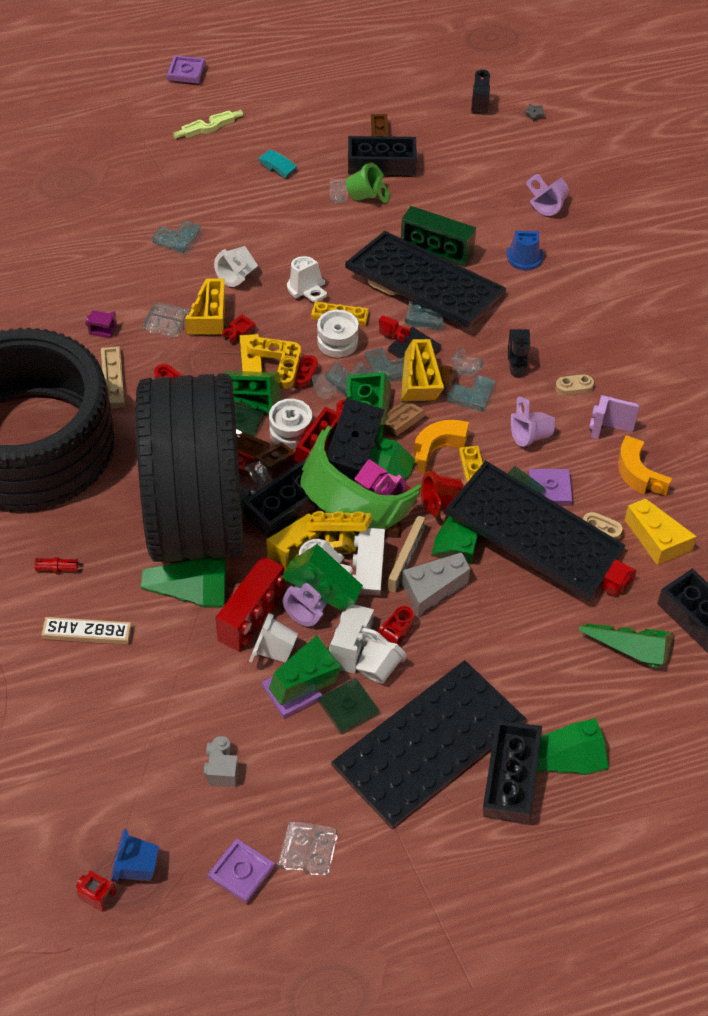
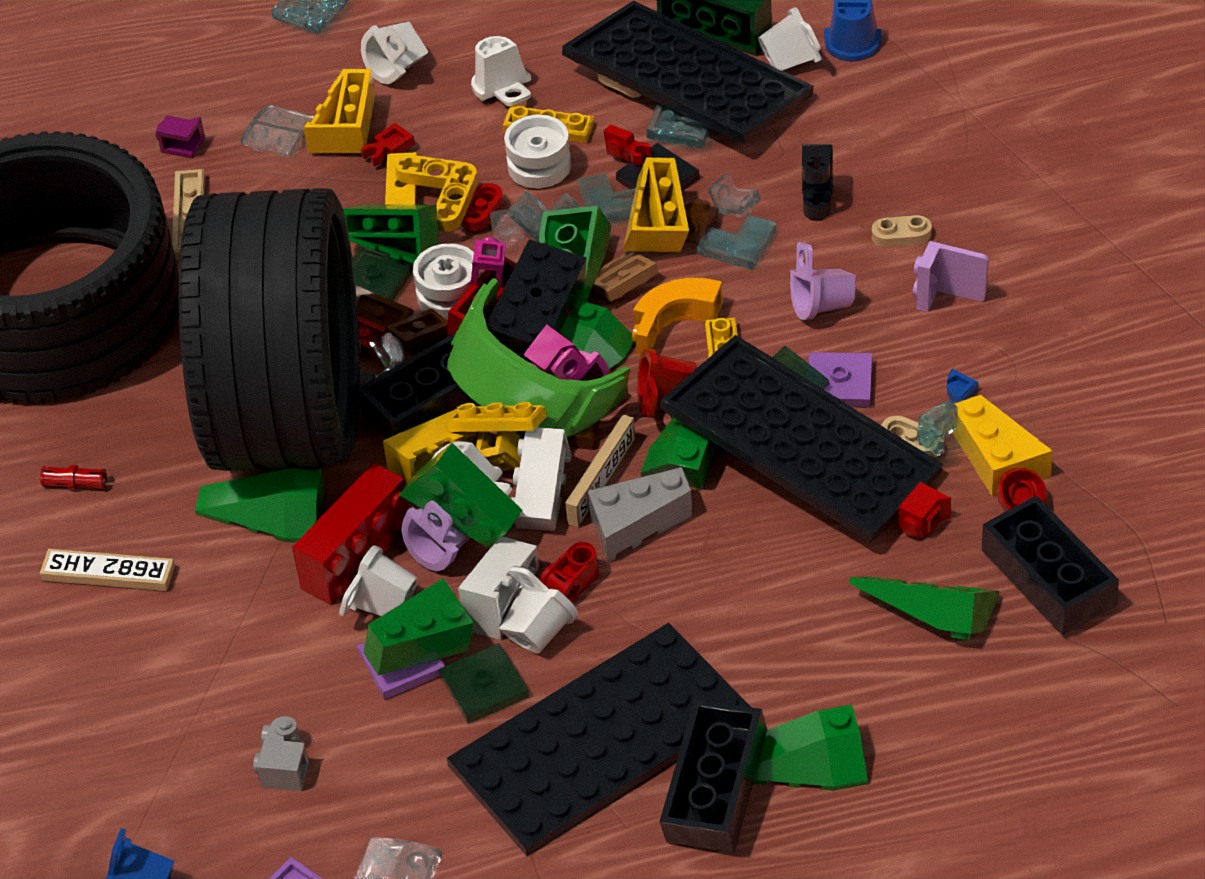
camera: 10 degrees right, 5 degrees down
light orange arch [618,435,672,496] -> none
none -> dark pink window [471,237,506,288]
none -> white container [758,7,822,71]
none -> clear light blue bracket [917,399,958,456]
none -> blue tile [947,368,979,403]
none -> red hair [997,468,1047,512]

